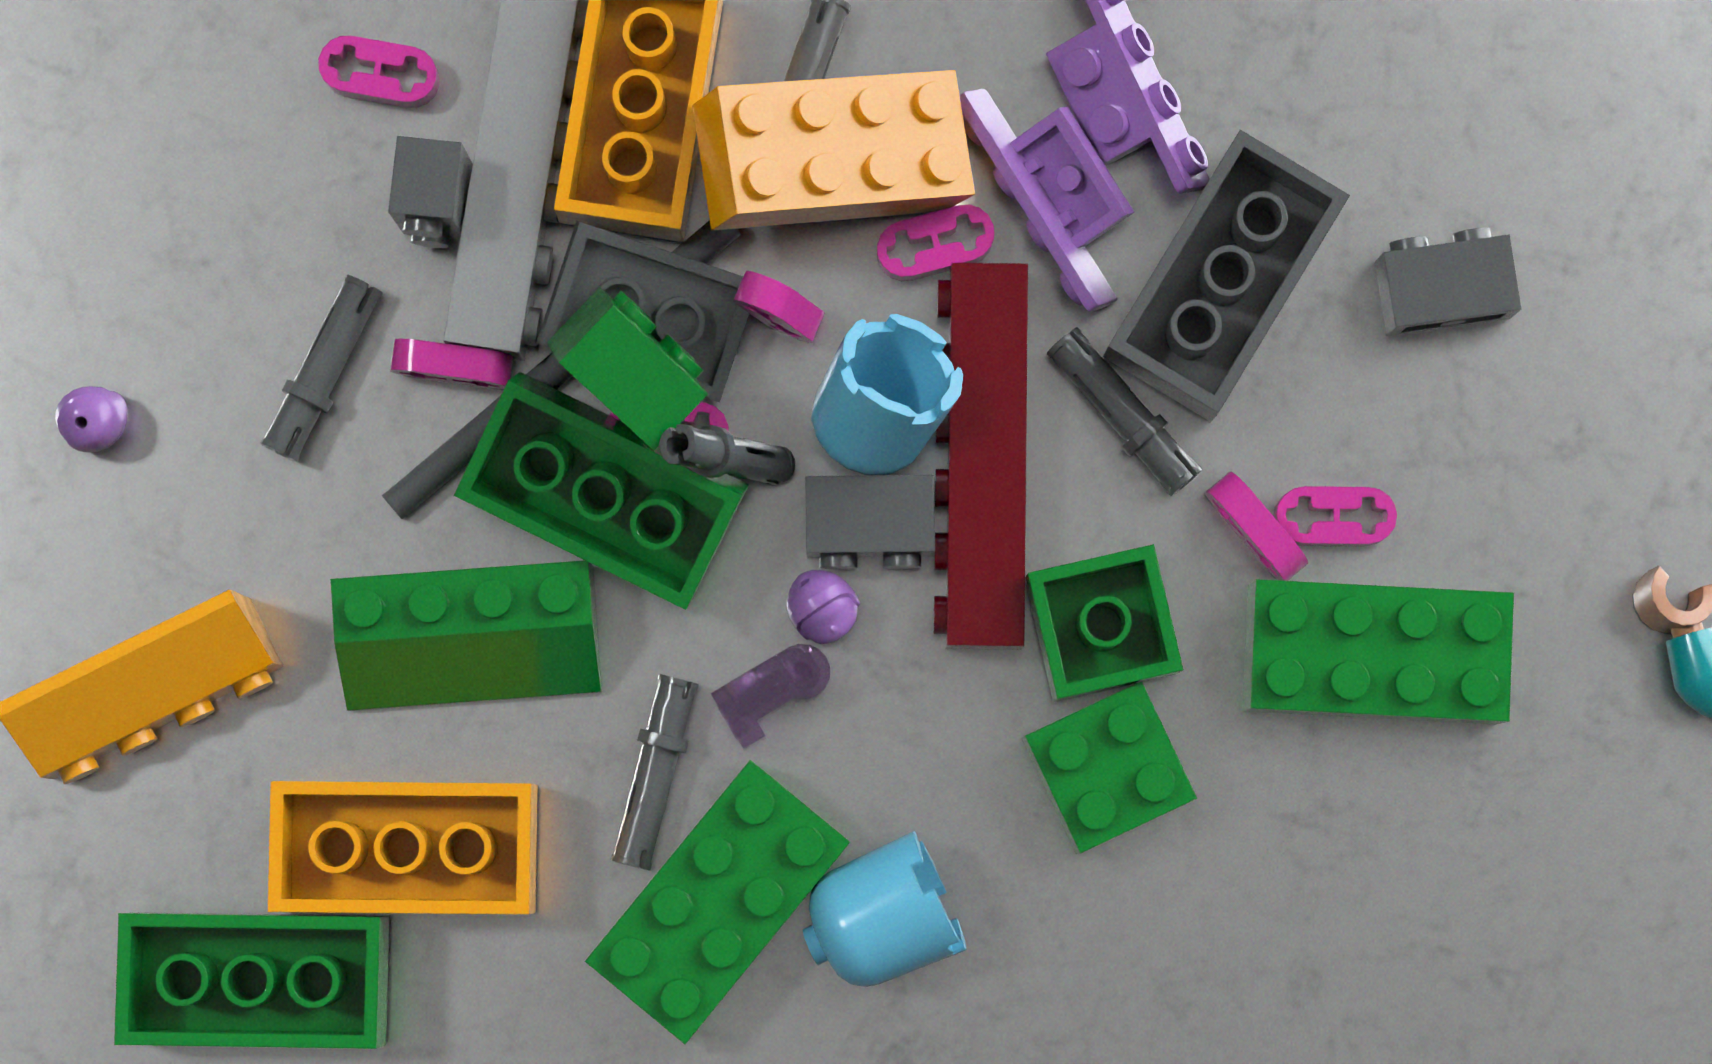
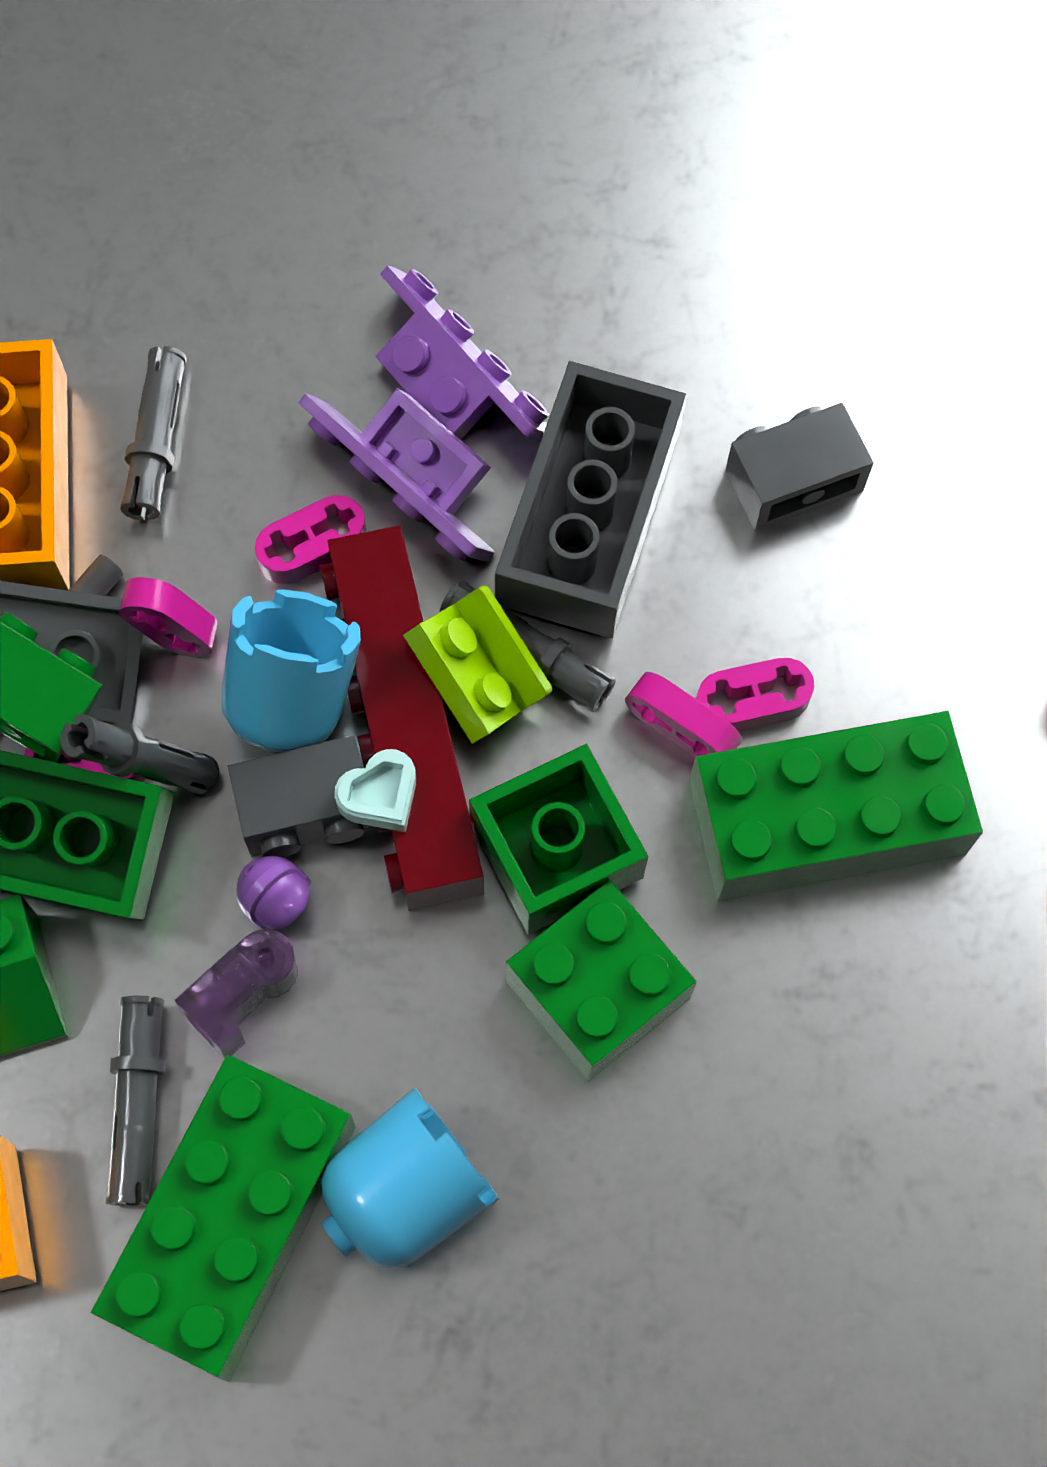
camera: 15 degrees left, 15 degrees down
light orange brick [692,70,975,231] -> none
none -> light aqua tile [335,749,416,832]
none -> lime bracket [403,585,552,744]

